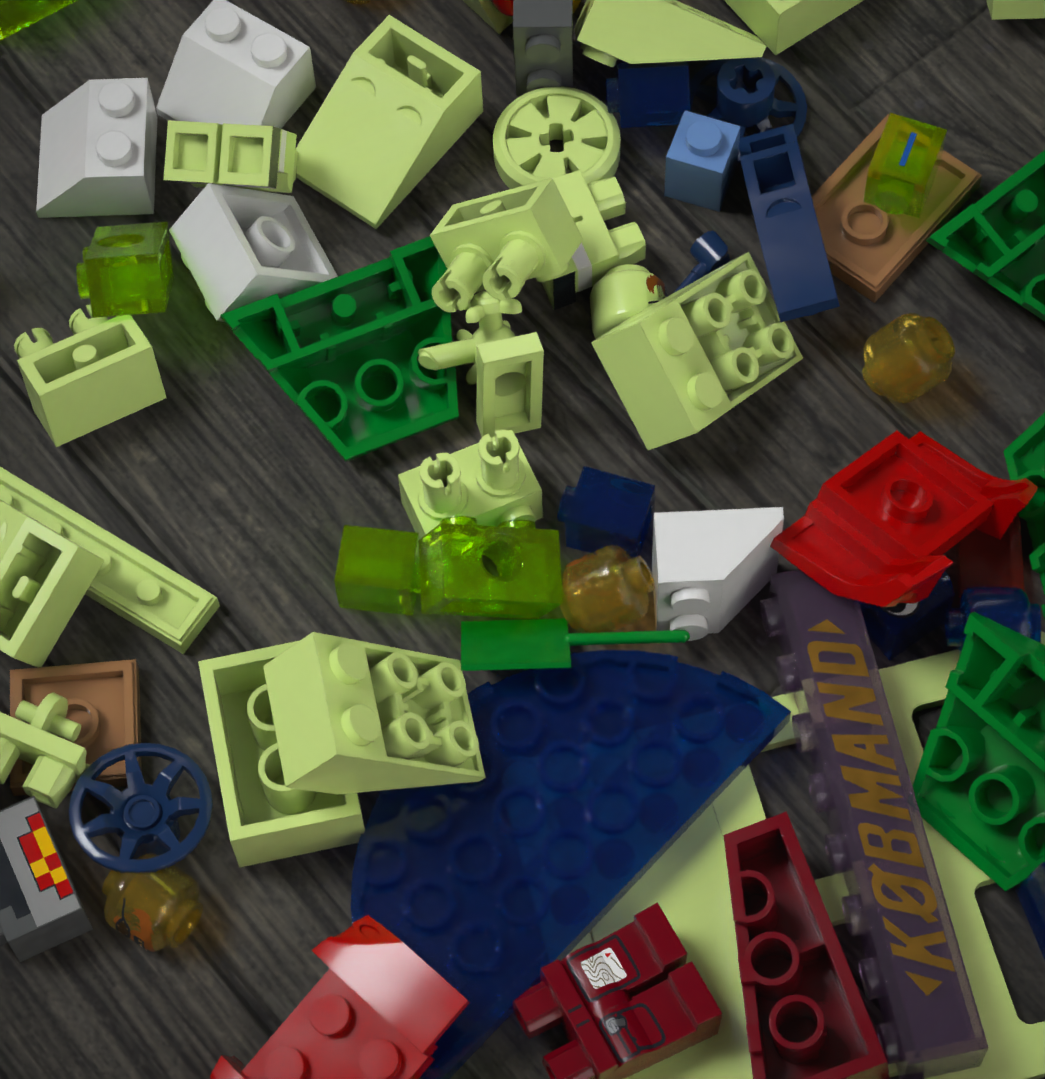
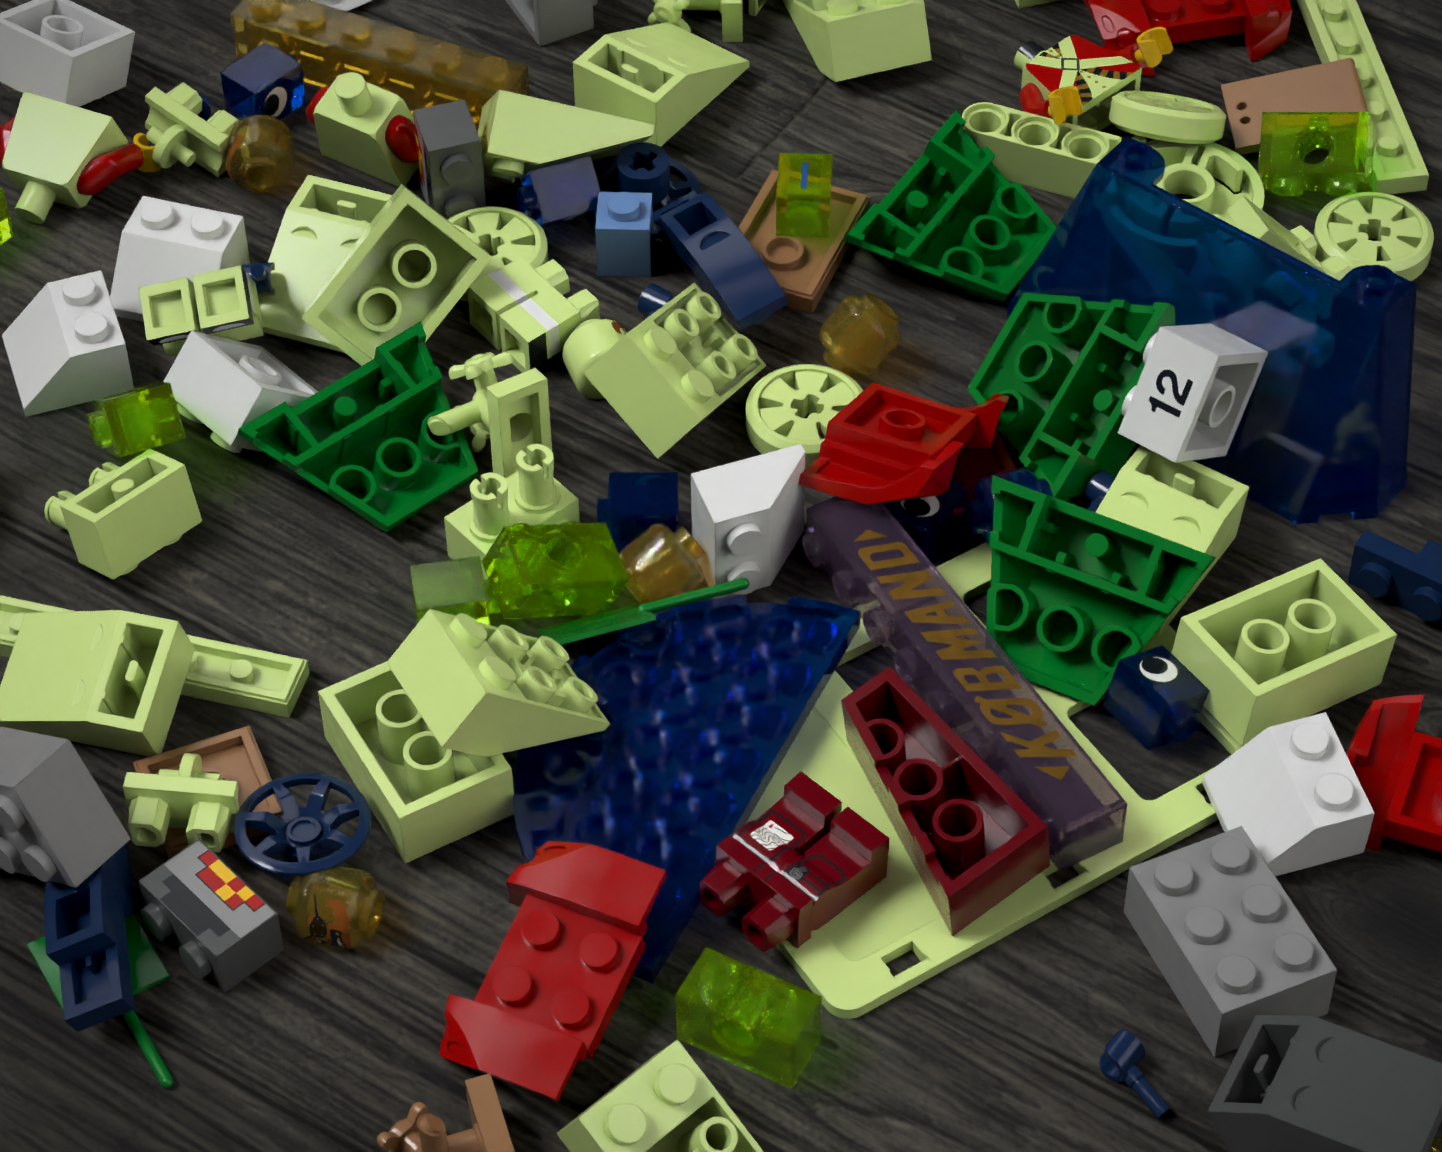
camera: 20 degrees left, 15 degrees down
yellowish green brick [430,178,583,312] -> none
none -> dark blue hand [242,262,275,296]
none -> yellowish green slope [301,184,492,366]
none -> yellowish green wheel [746,364,863,469]

